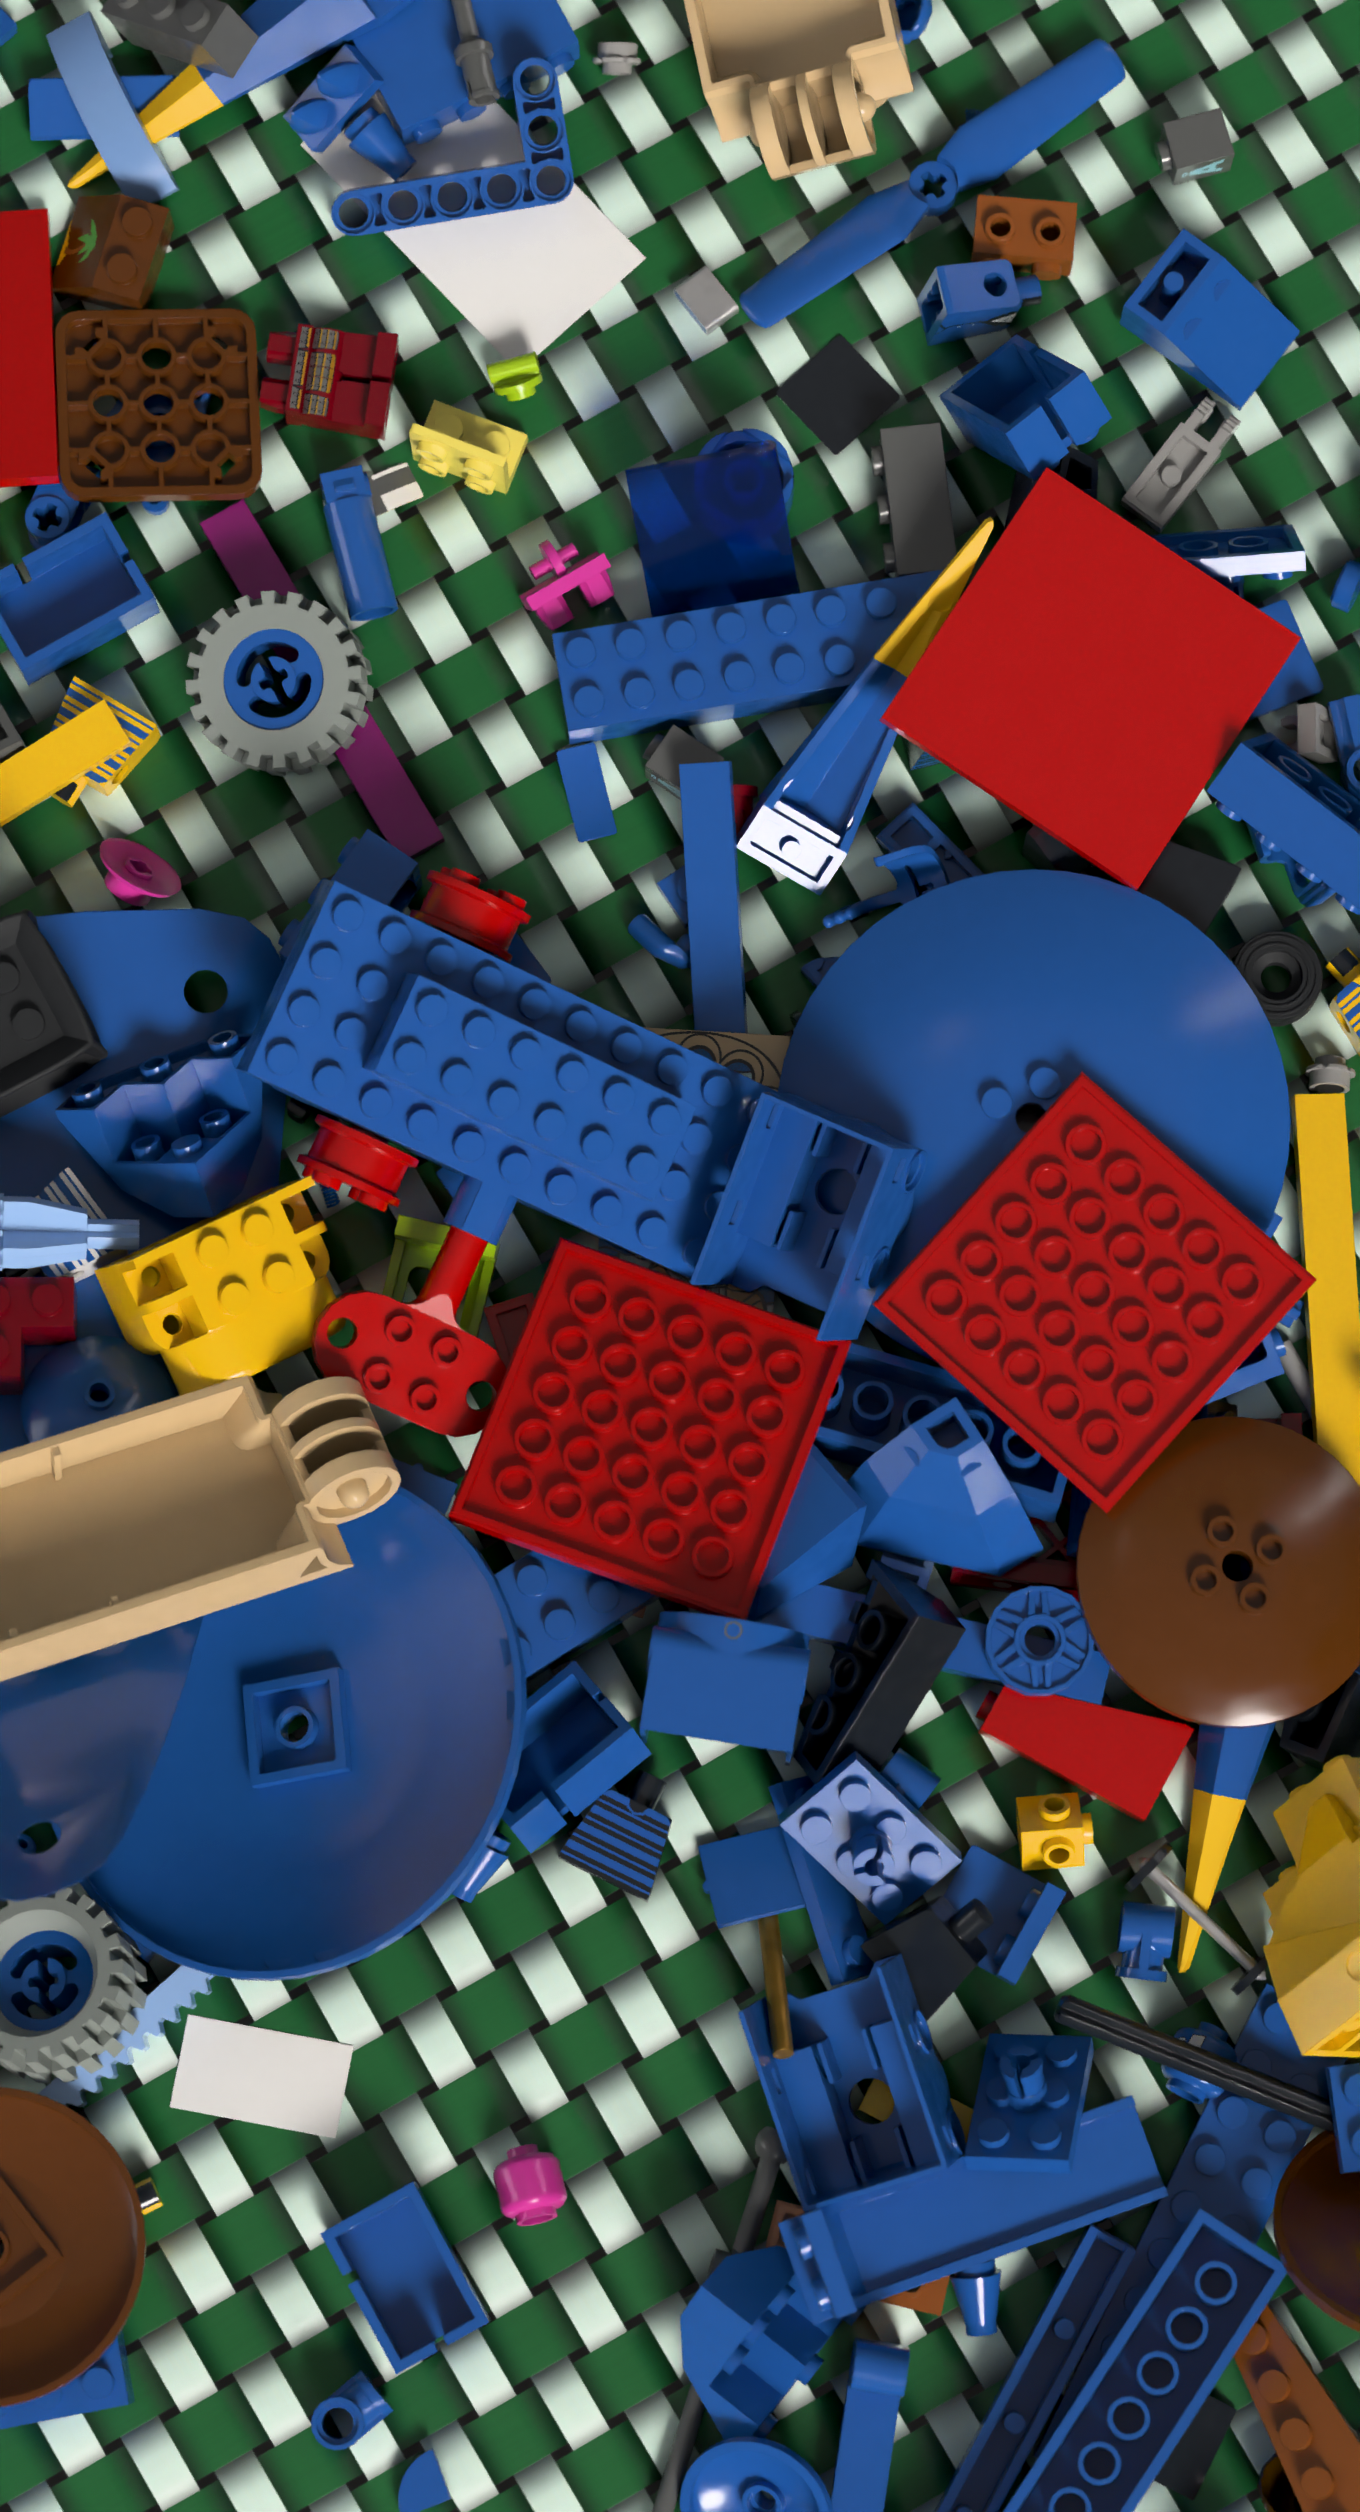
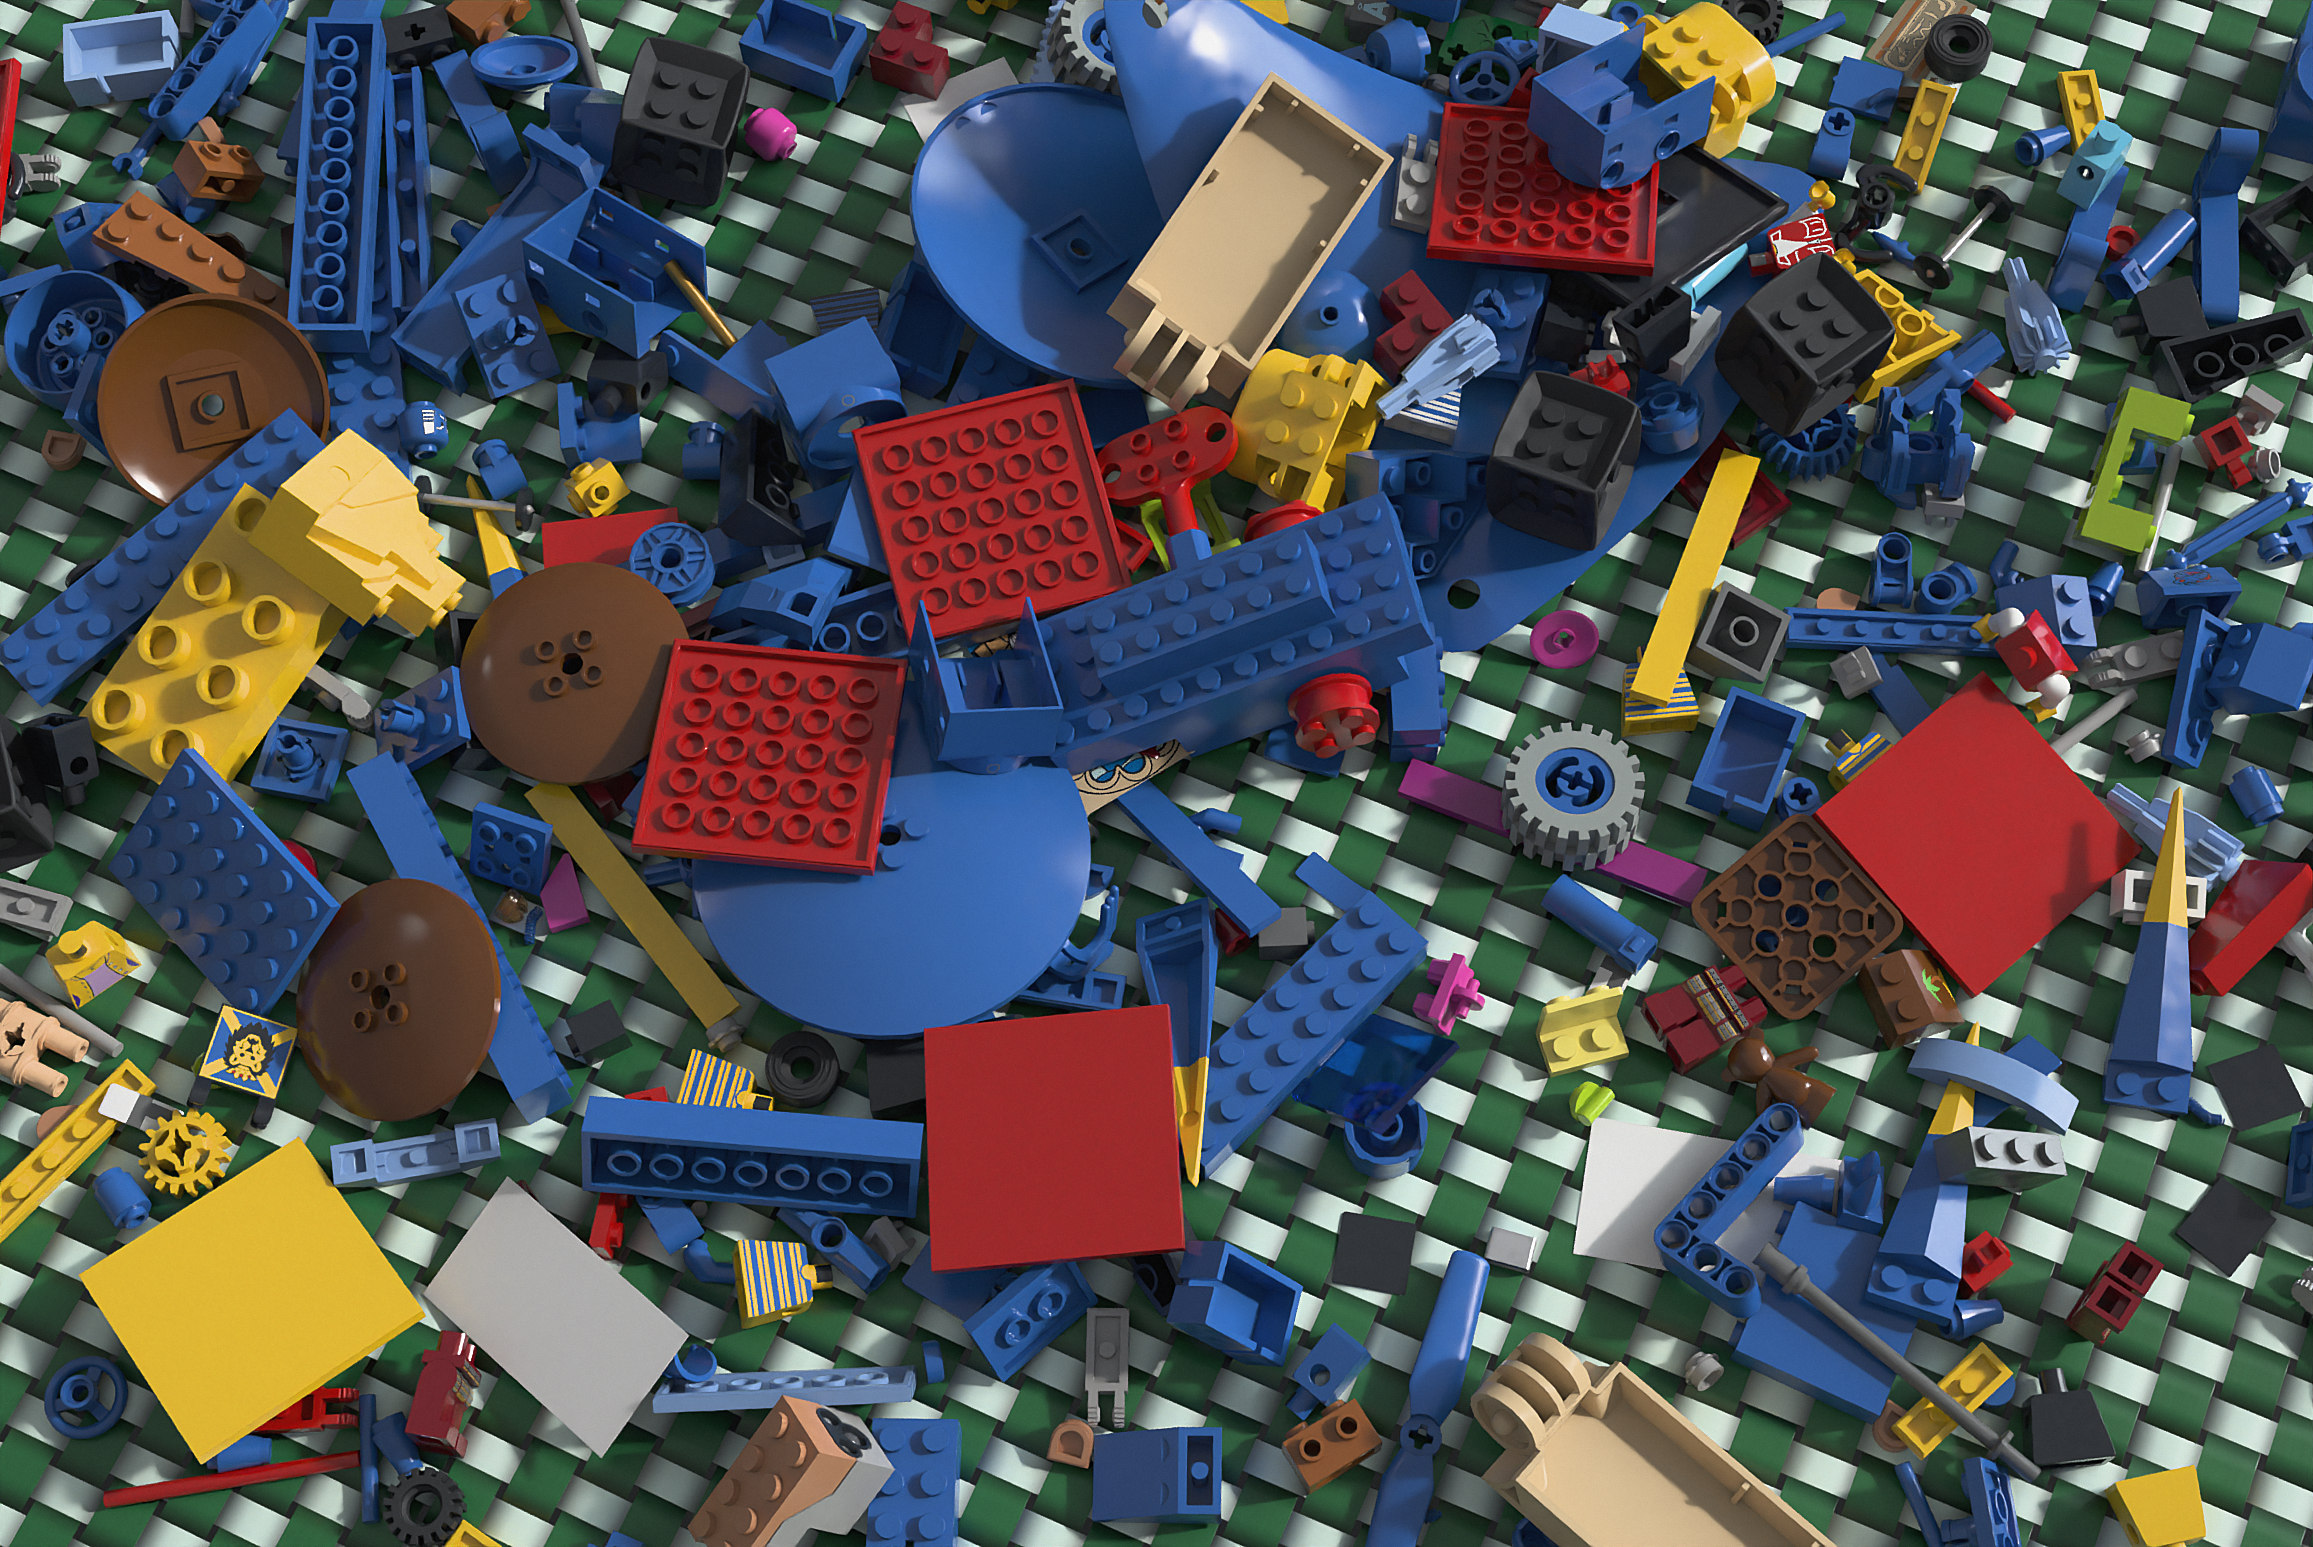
camera: 145 degrees right, 15 degrees down
plate [779,1750,962,1925] -> none
dark grey brick [871,422,956,577] -> none
black axle [1054,1995,1334,2131] -> none
none -> black piece [611,37,750,206]
none -> dark red brick [868,1,951,101]
none -> nougat tile [1046,1419,1094,1469]
none -> reddish brown piece [1721,1027,1837,1131]

